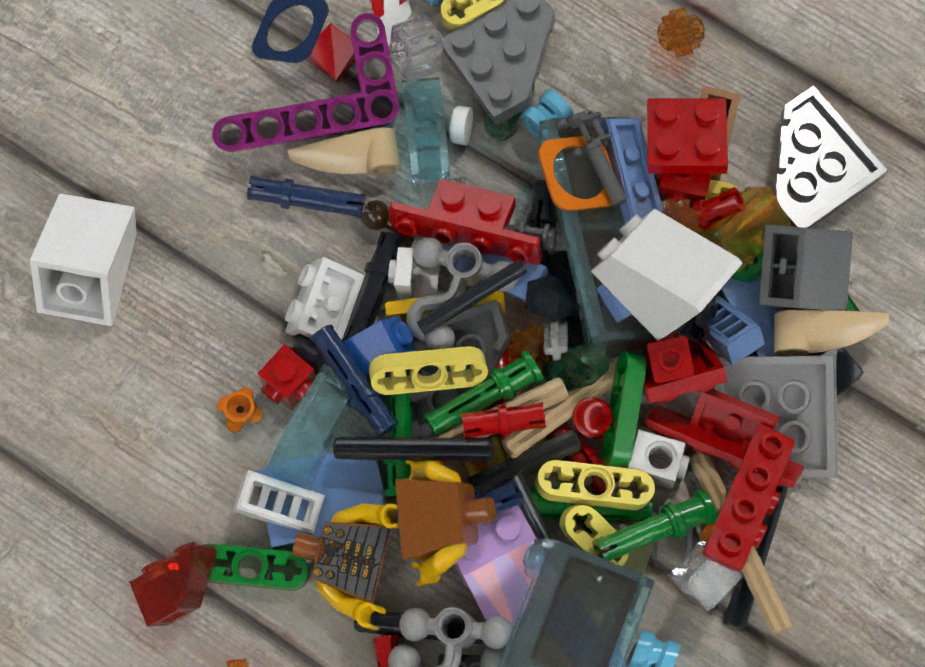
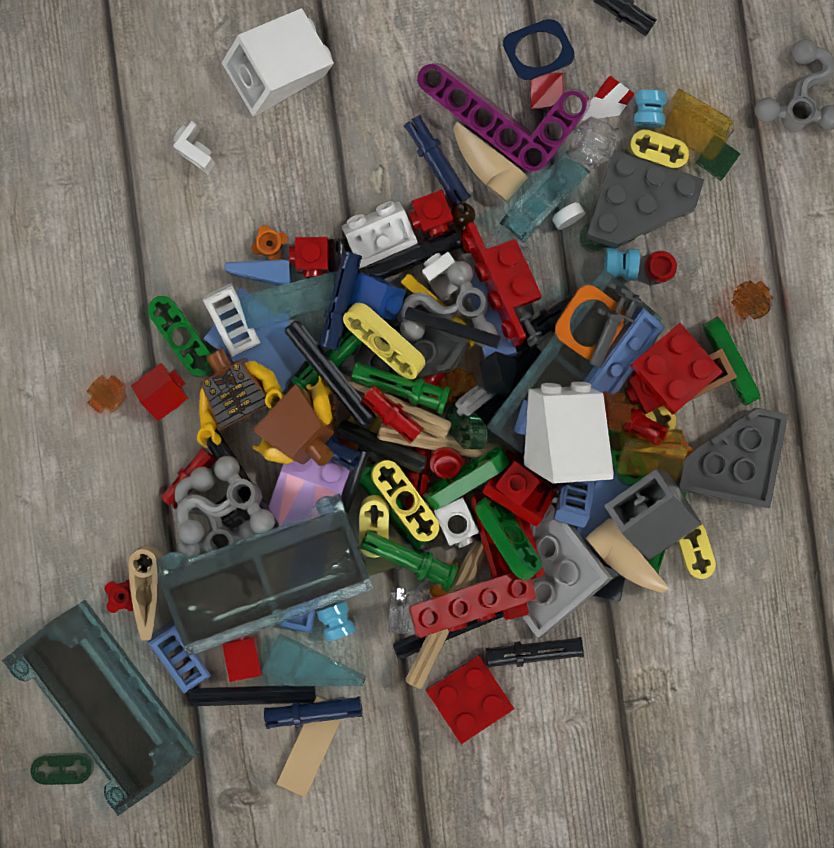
camera: 40 degrees right, 15 degrees up
clear red slope [129,542,217,627] -> none
none -> red brick [131,363,189,422]
none -> white bracket [173,121,215,174]
none -> medium blue slope [225,260,292,288]
none -> red brick [408,190,453,237]
none -> red plate [426,654,514,744]
none -> green beam [475,495,542,580]
none -> black pin [485,637,584,668]
none -> red plate [645,251,677,283]
none -> light yellow beam [677,525,716,579]
none -> green beam [702,317,761,406]

